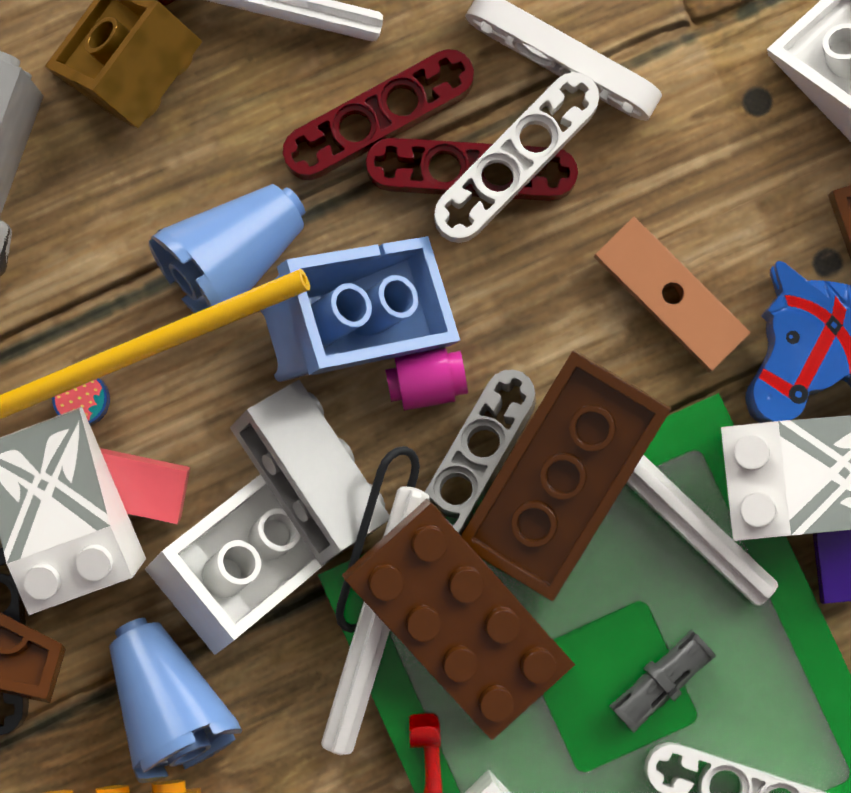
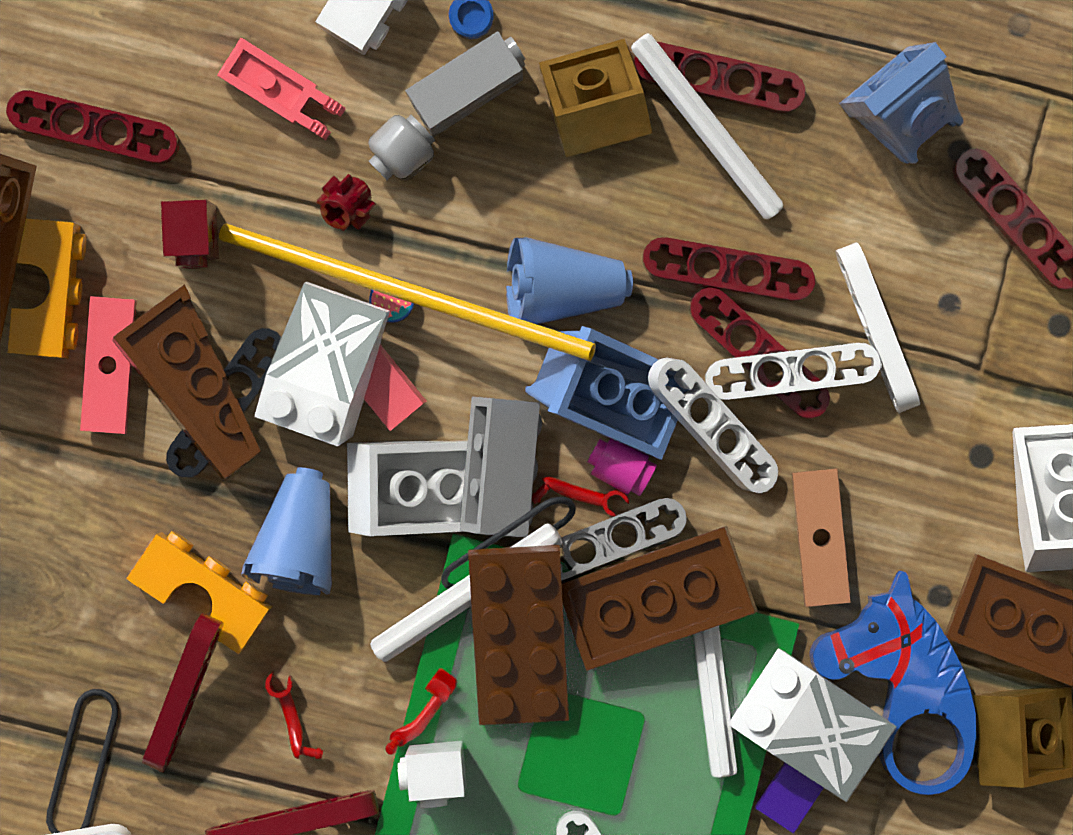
camera: 40 degrees right, 5 degrees up
dark grey pin [609,630,716,733] -> none
none -> red piece [531,477,629,517]
none -> white beam [648,358,778,493]

